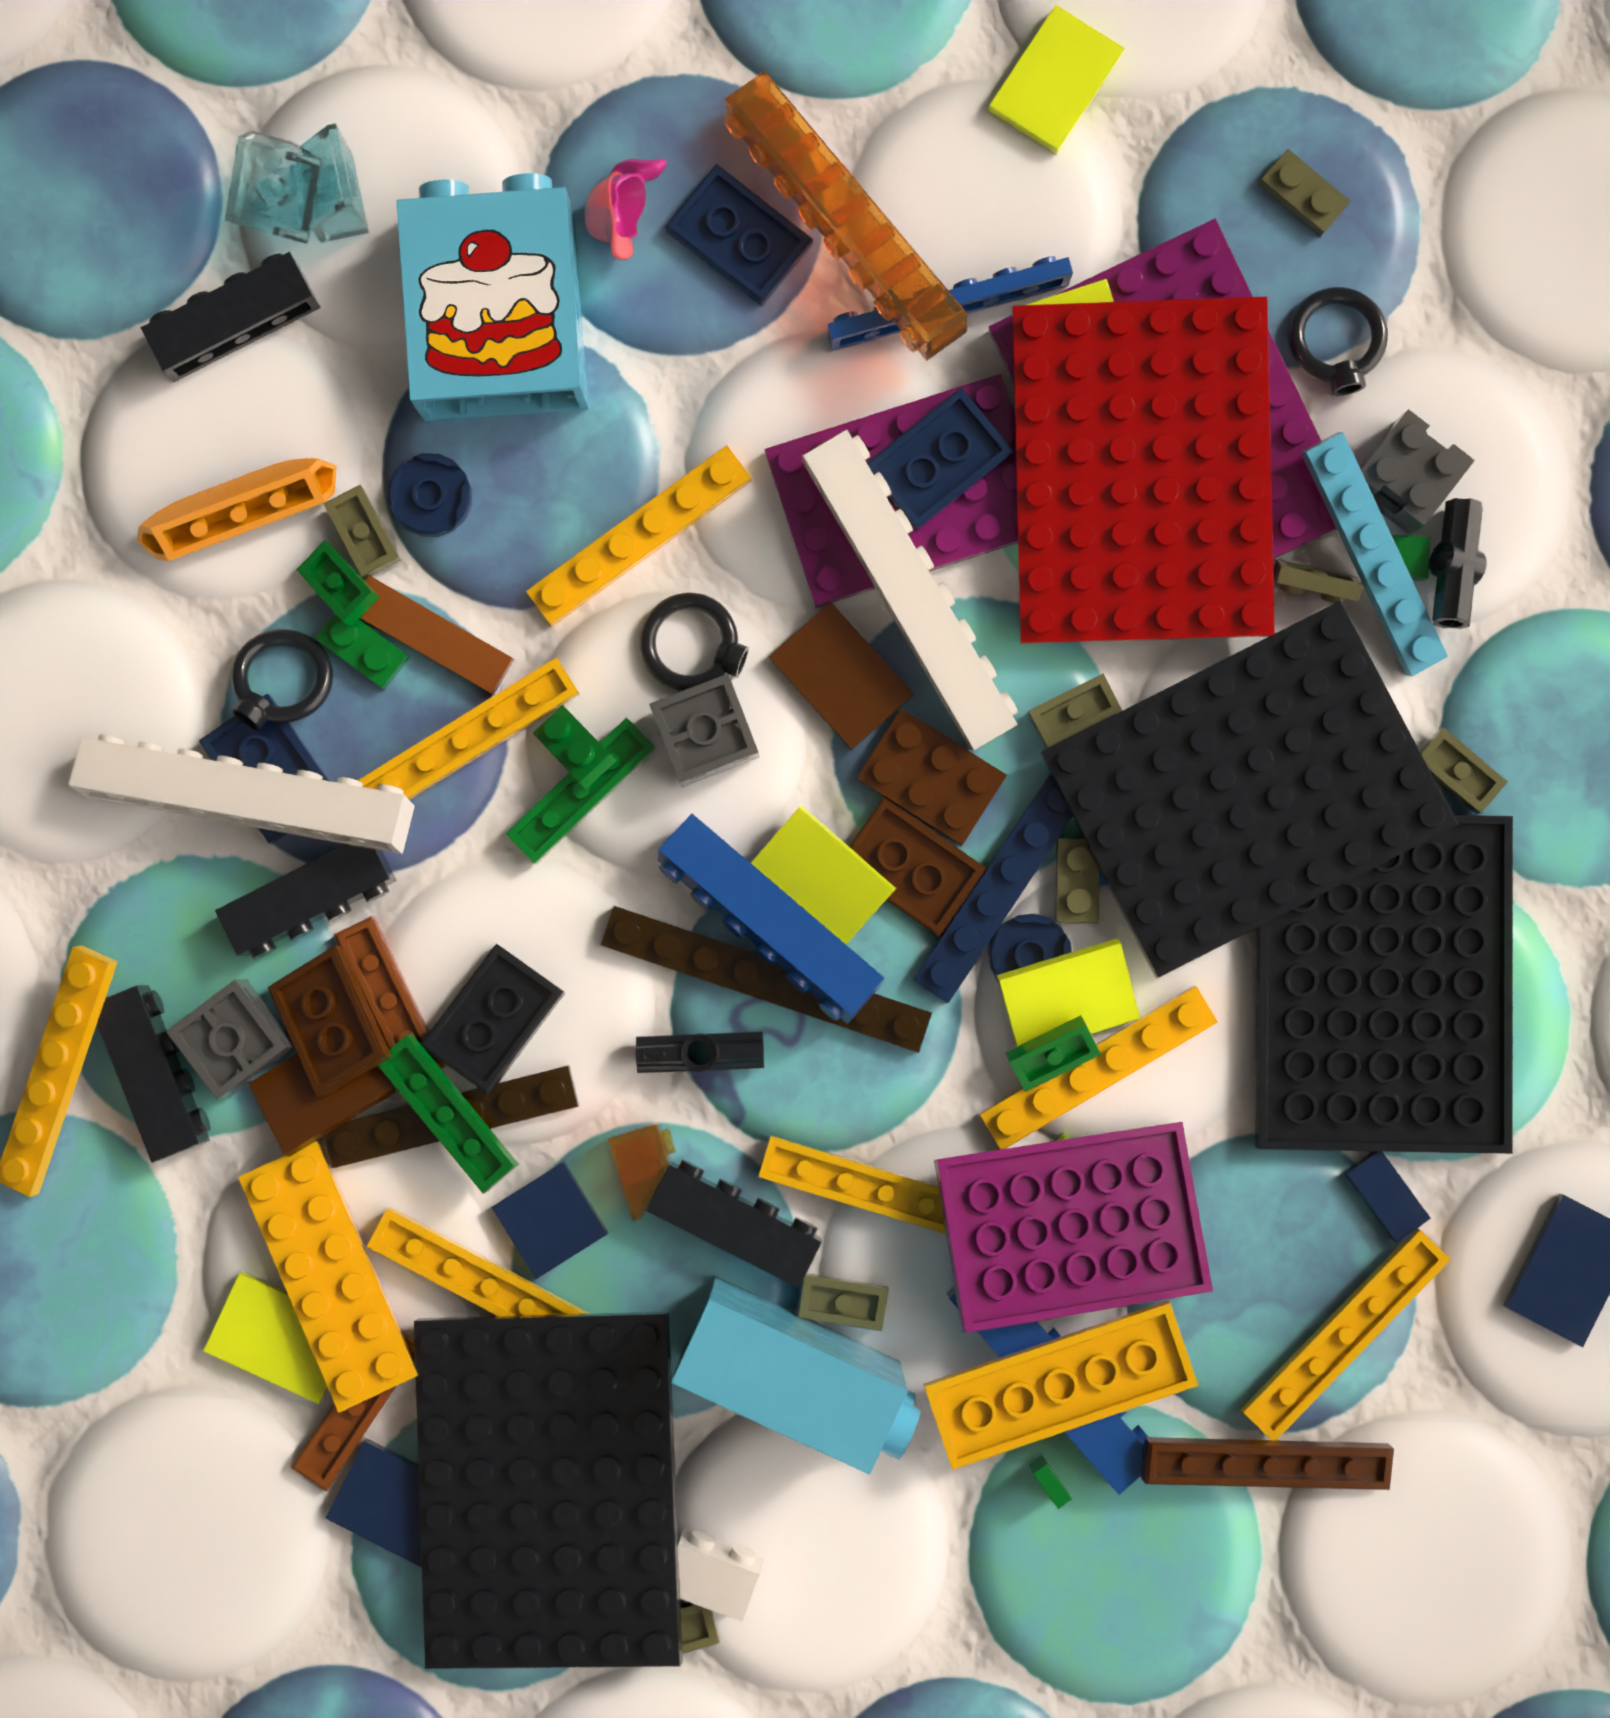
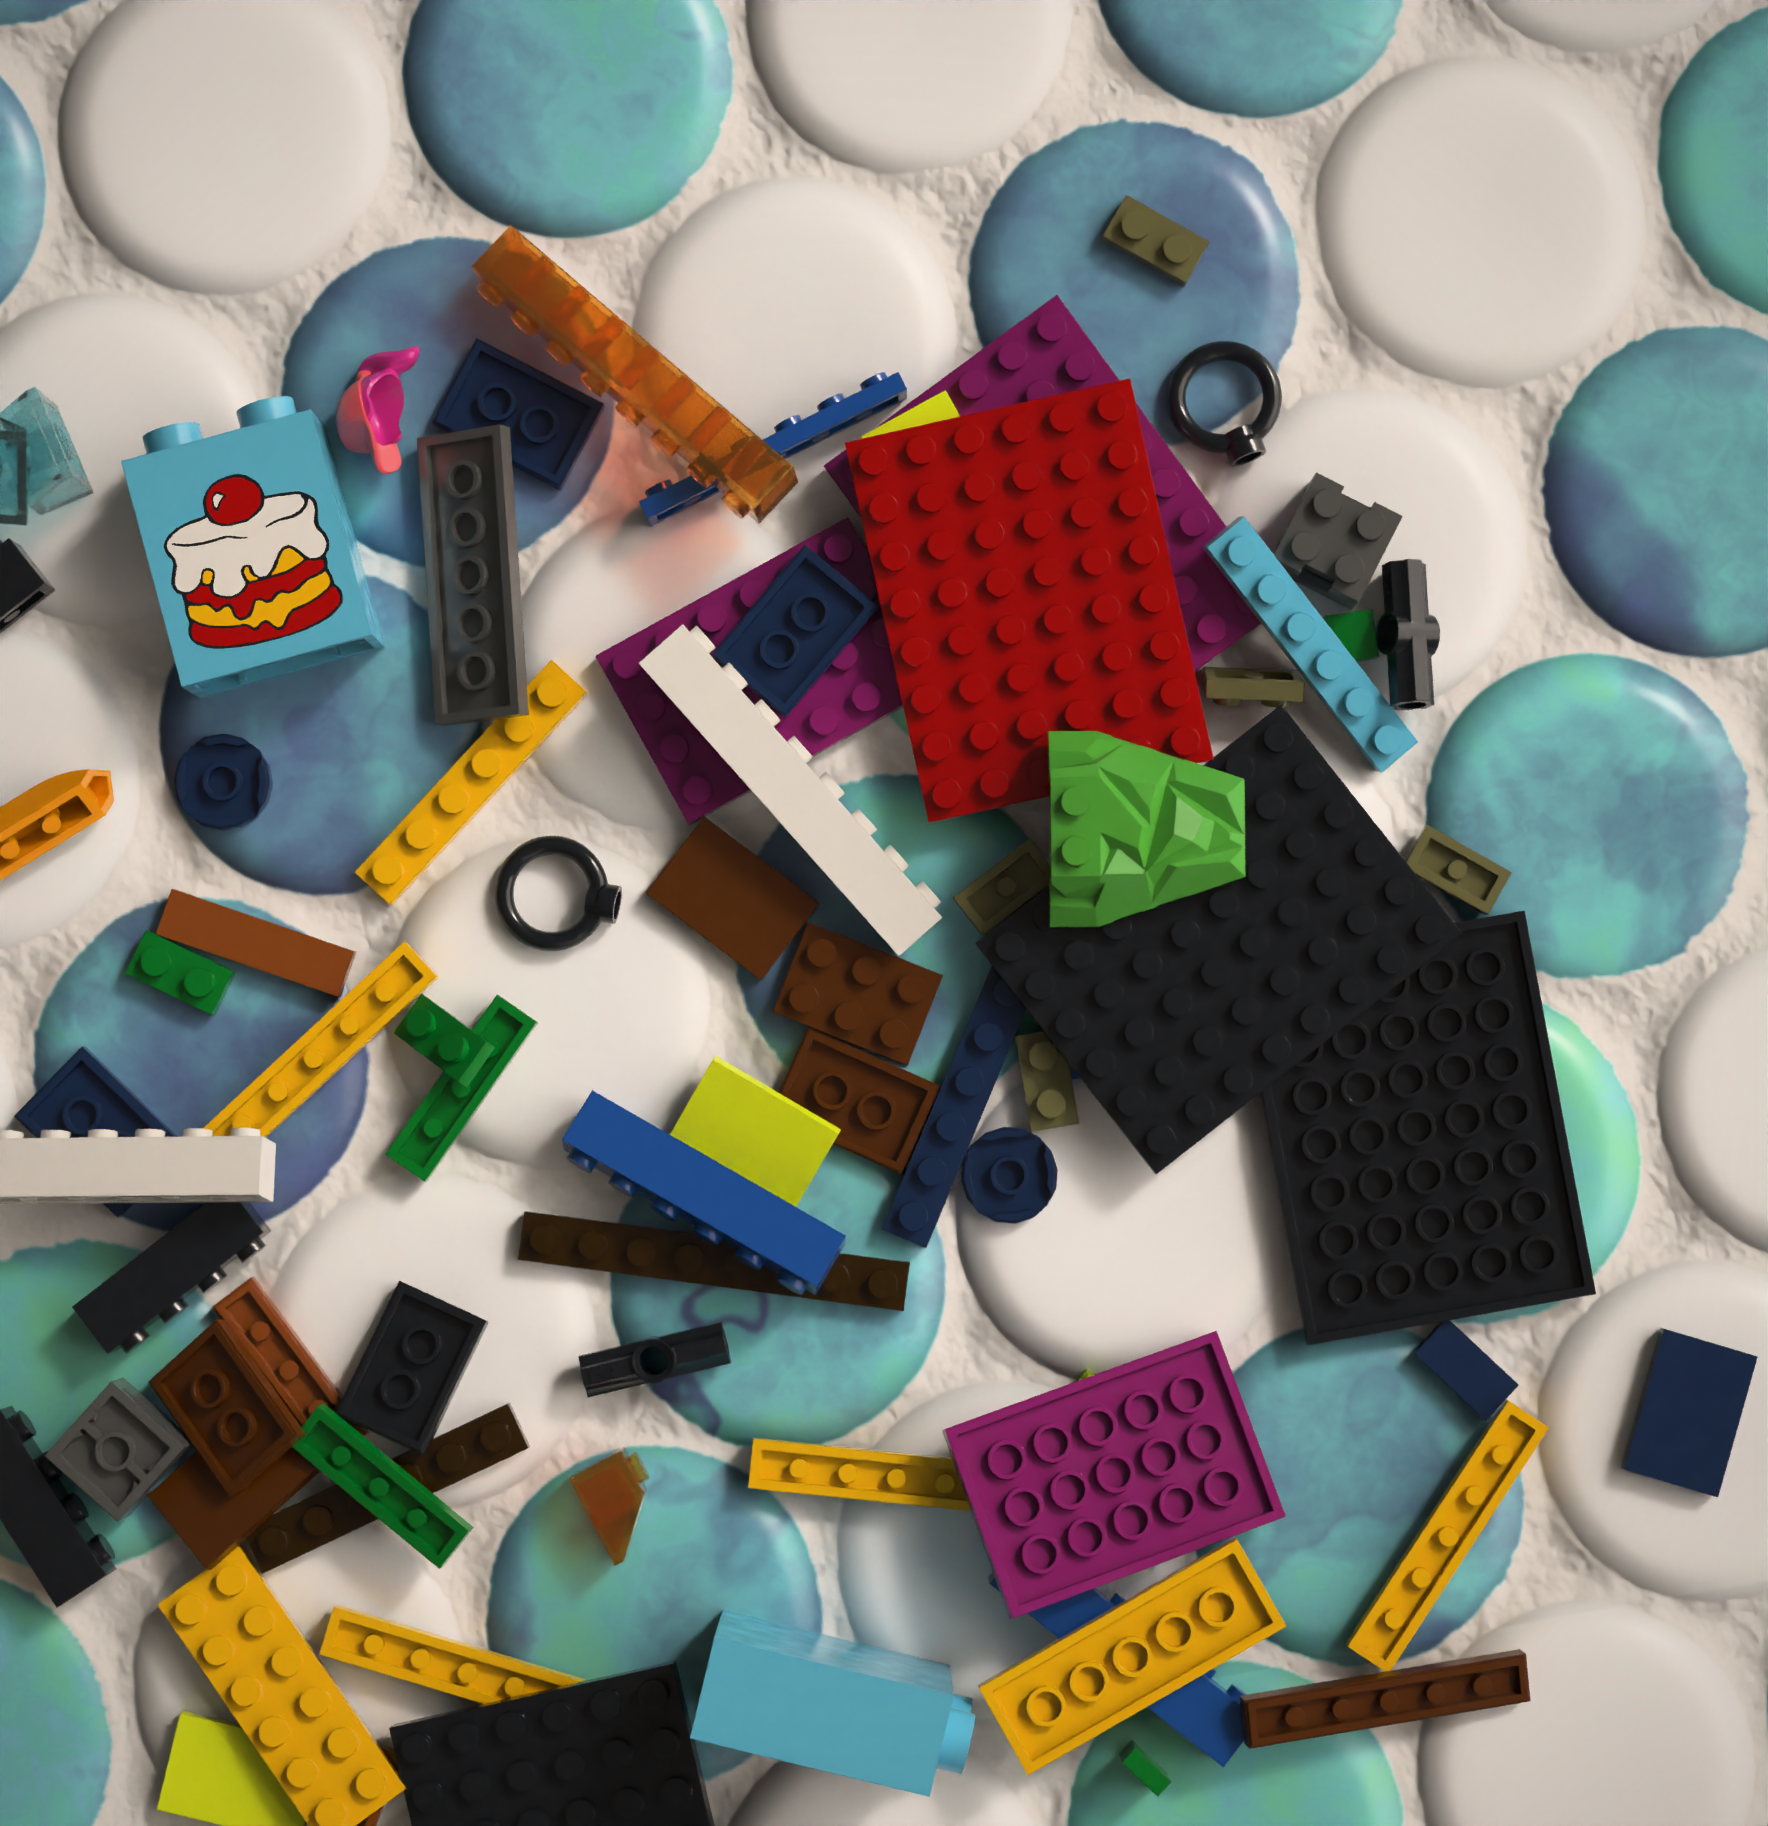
camera: 10 degrees left, 0 degrees up
black piece [231,629,333,731] -> none
green plate [296,540,380,627] -> none
olive plate [323,485,401,580] -> none
dark blue tile [491,1161,609,1279] -> none
black brick [646,1159,822,1288] -> none
dark grey piece [649,674,760,787] -> none
olive plate [798,1273,889,1331] -> none
yellow plate [979,986,1218,1150] -> none
neon yellow tile [988,5,1125,155] -> none
neon yellow tile [996,938,1140,1047] -> none
green plate [1005,1015,1101,1092] -> none
none -> dark grey plate [417,424,529,726]
none -> bright green wedge [1047,731,1245,928]

